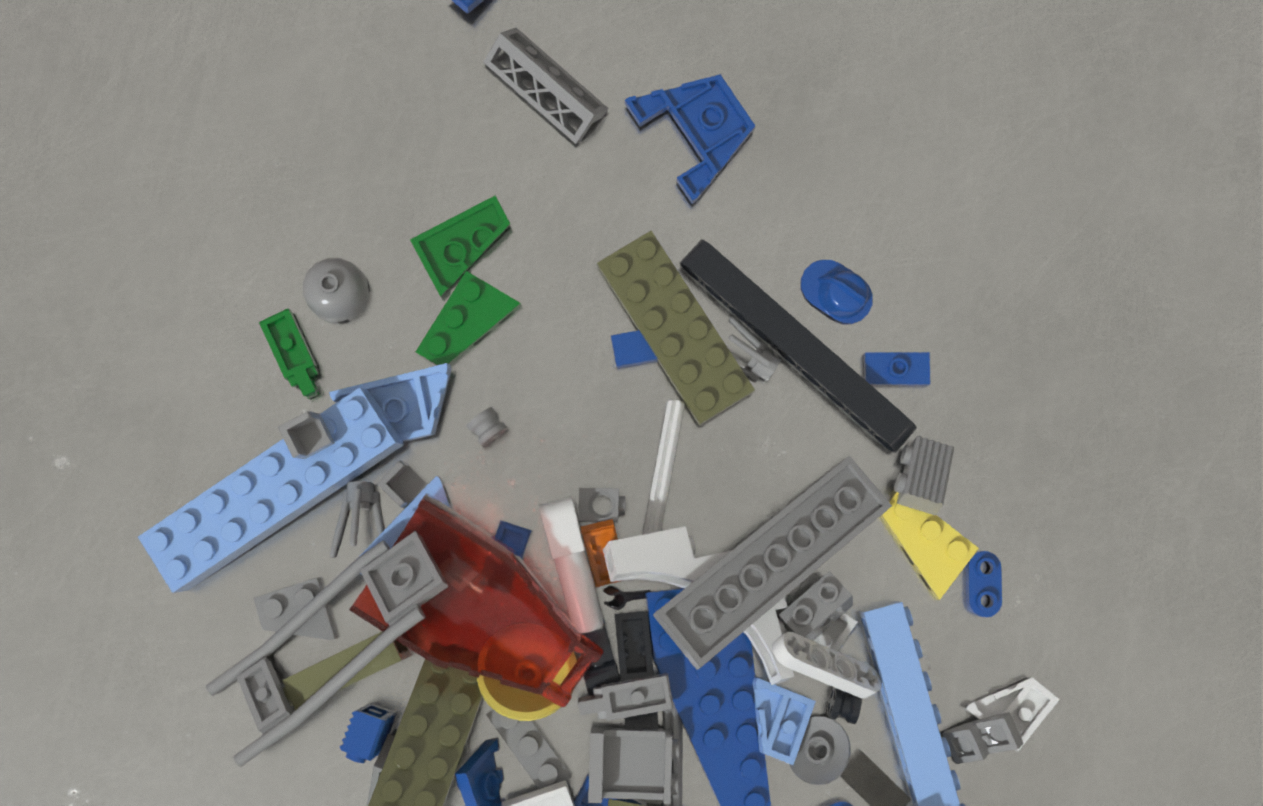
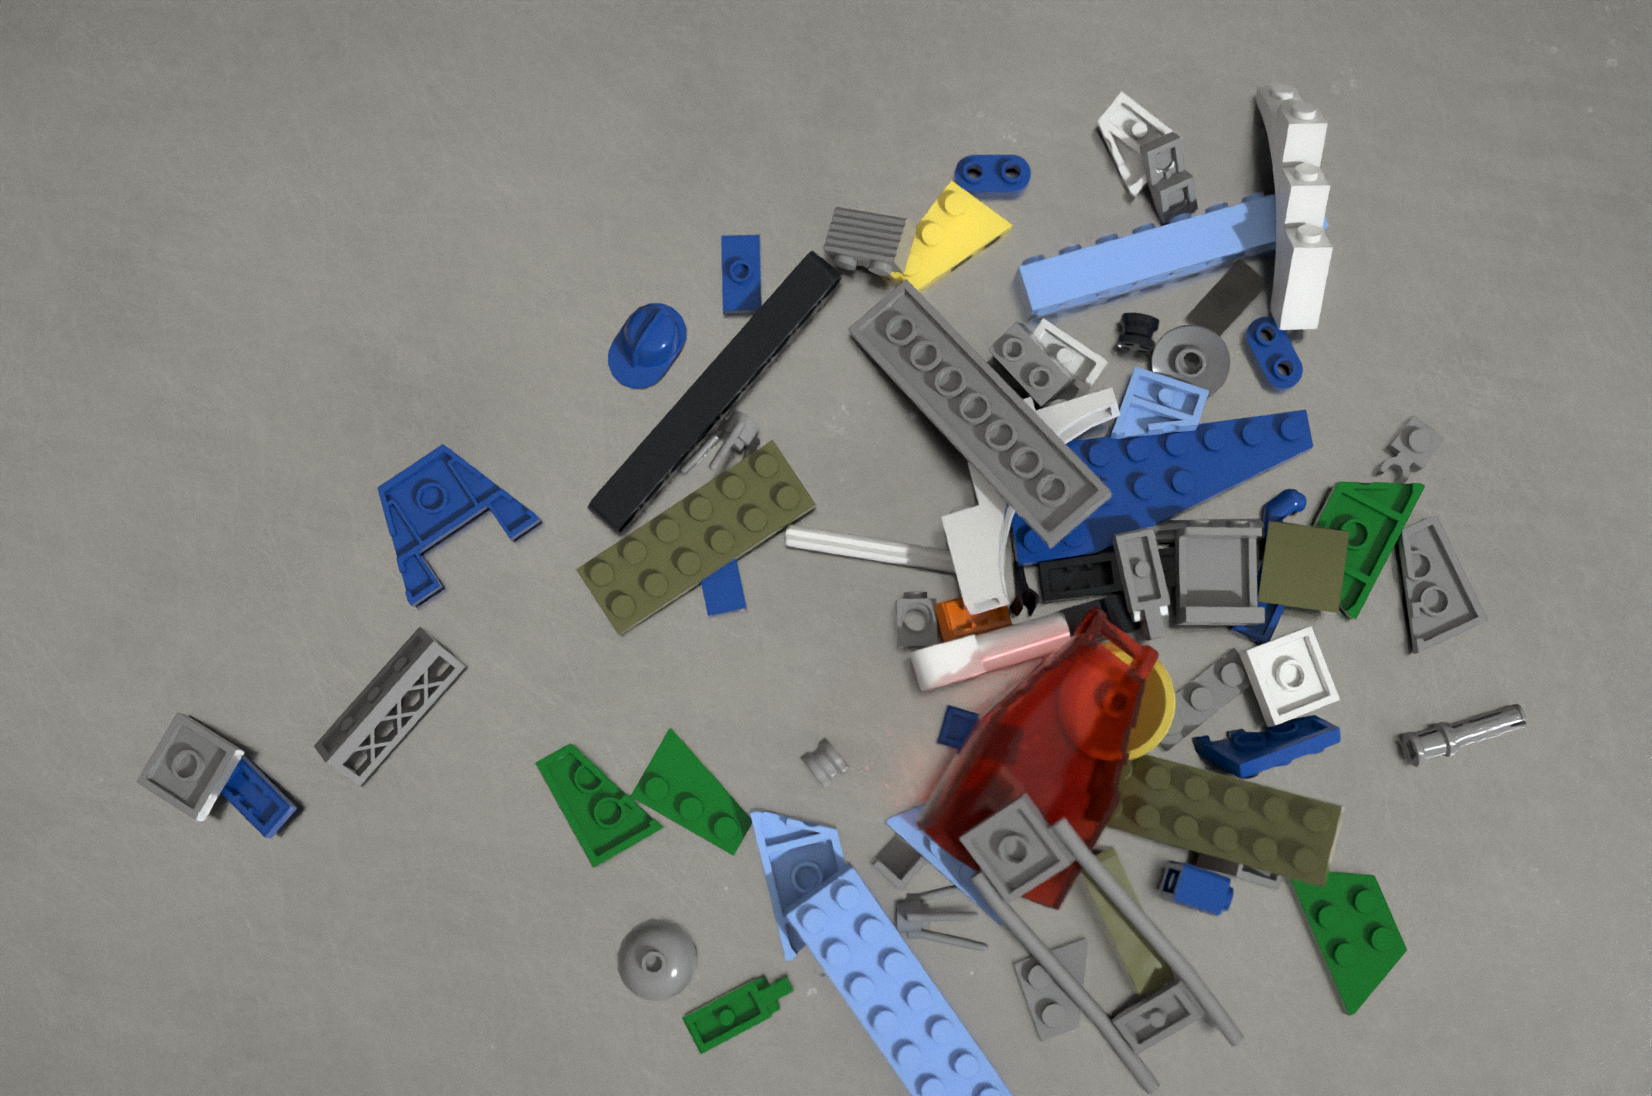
camera: 95 degrees left, 0 degrees up
light grey panel [278,411,335,459] -> none
white beam [772,632,882,699] -> none

